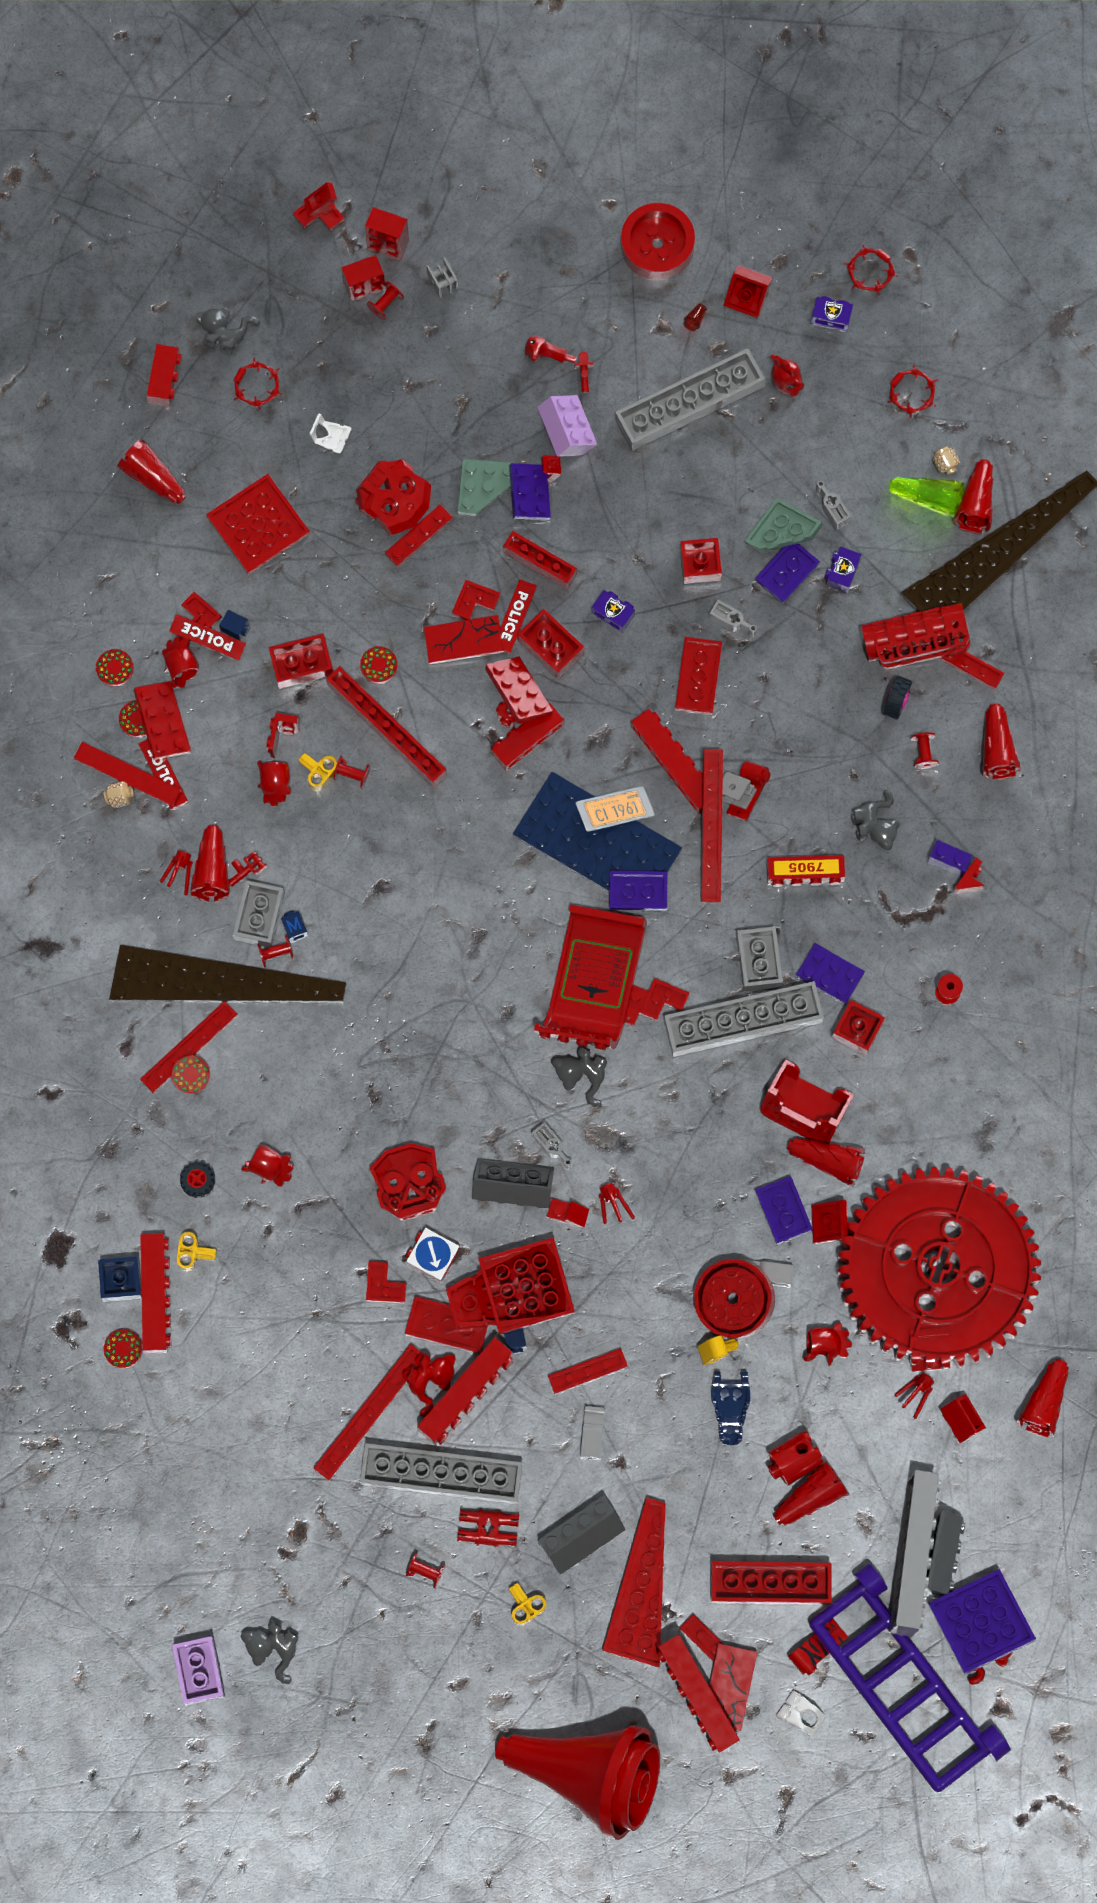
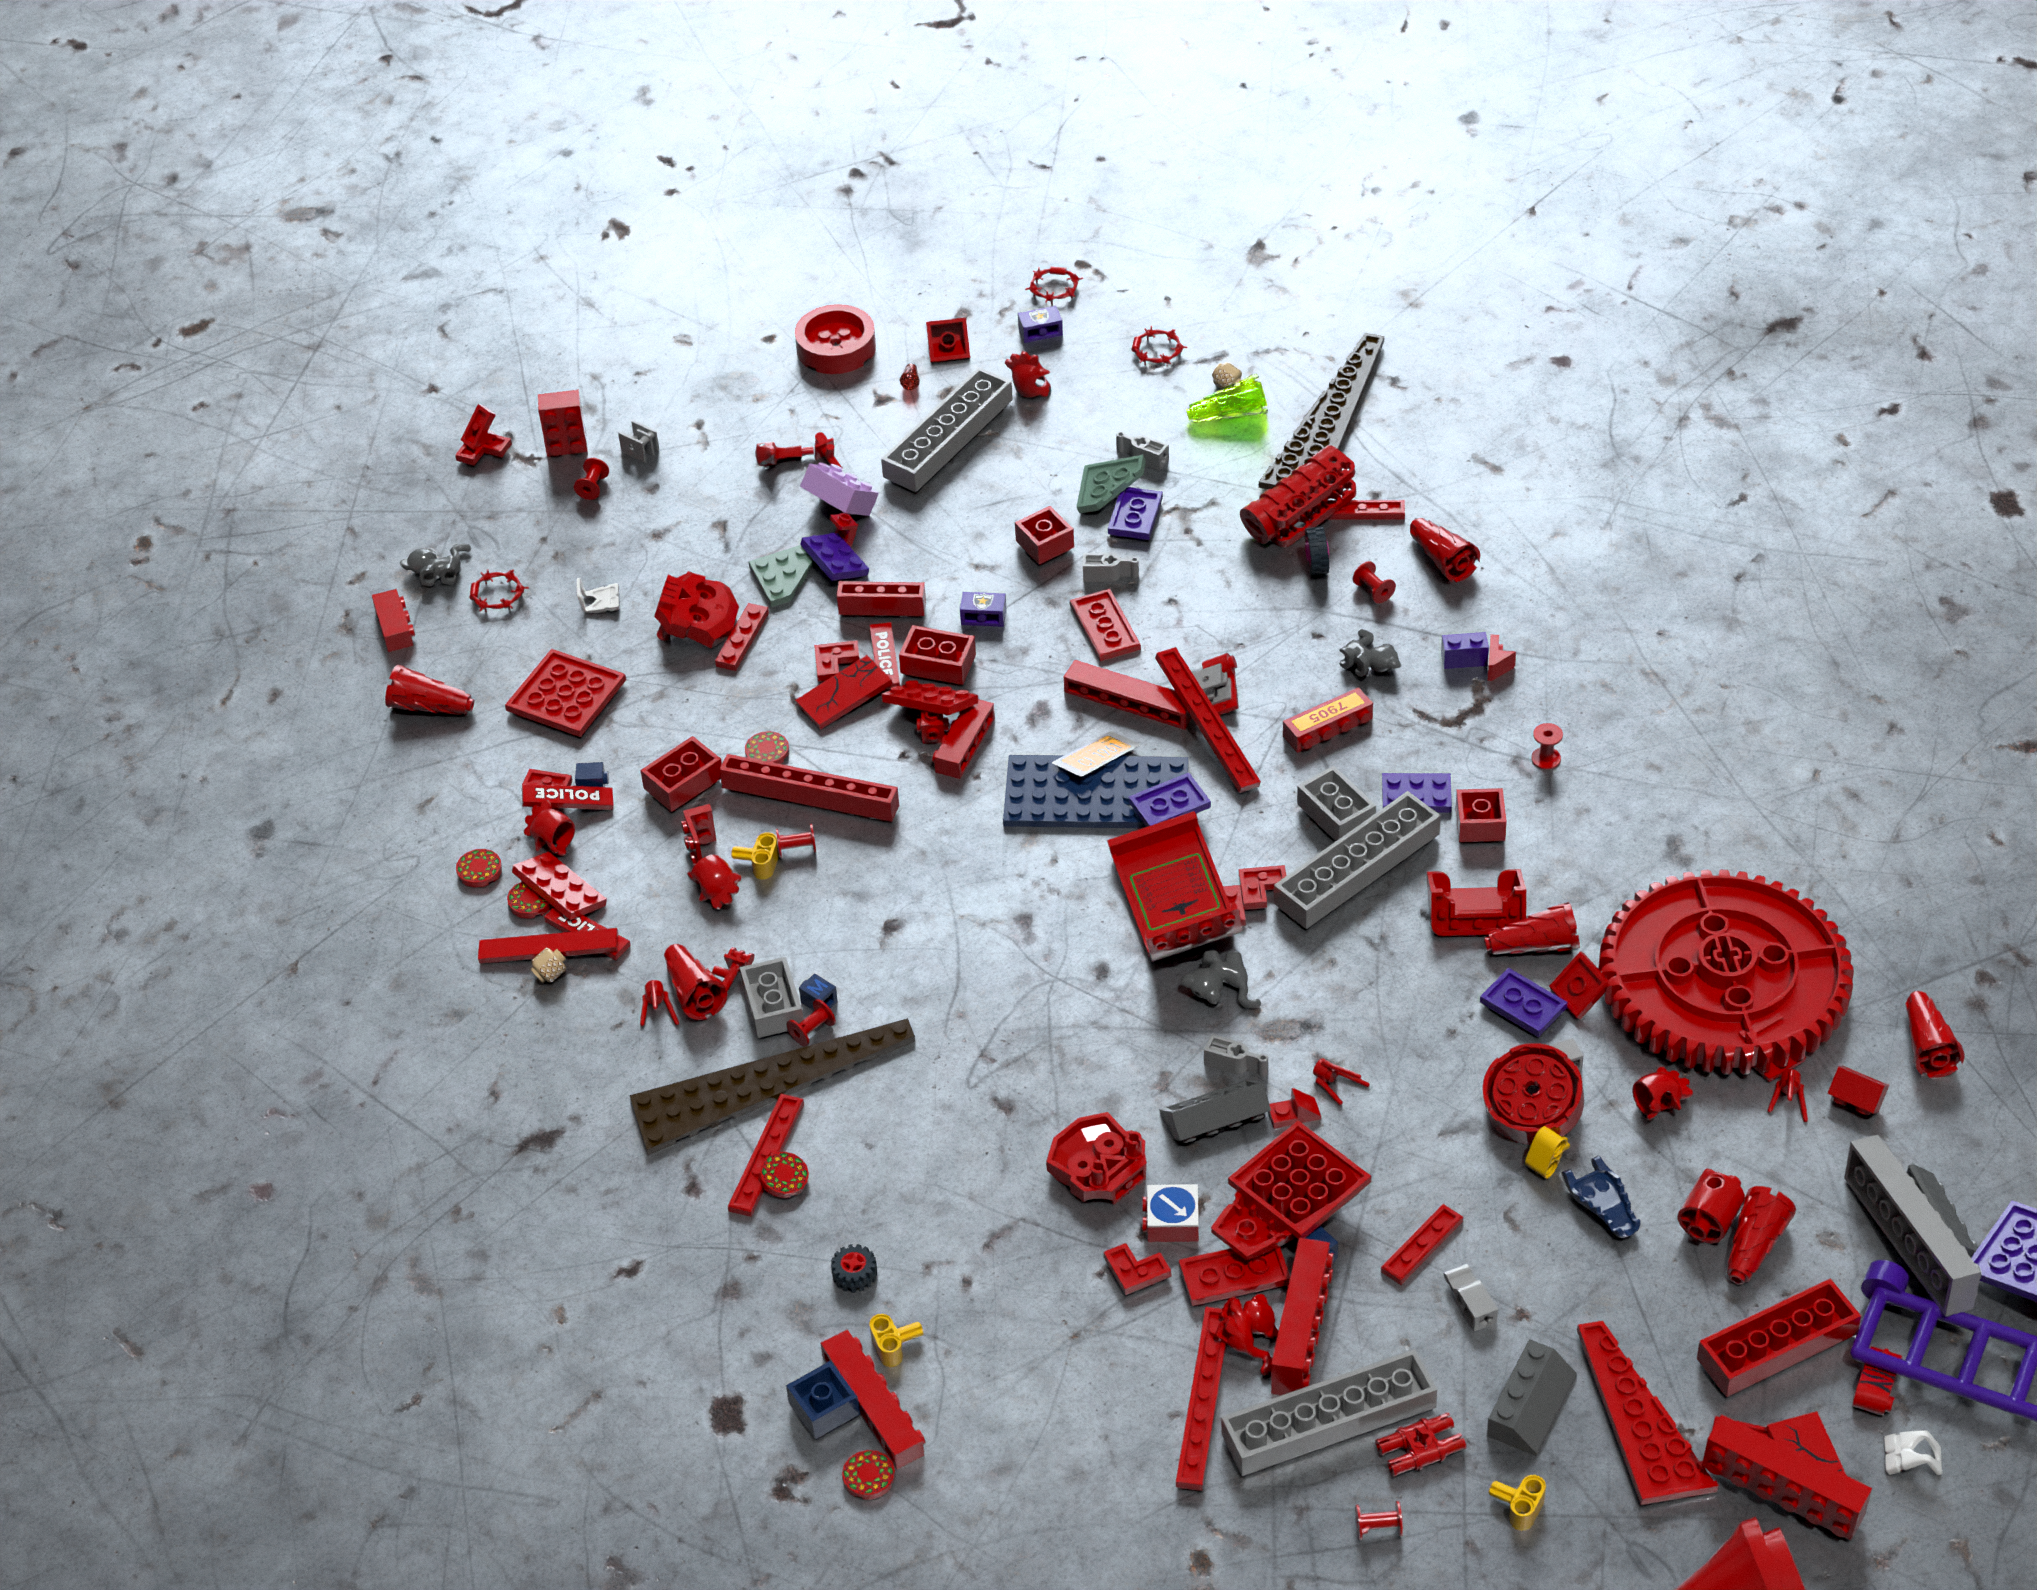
camera: 25 degrees left, 30 degrees down
red piece [241,1145,294,1187] -> none
red brick [341,255,385,301] -> none
dark purple brick [825,546,862,593] -> none
red cone [954,459,994,533] -> none

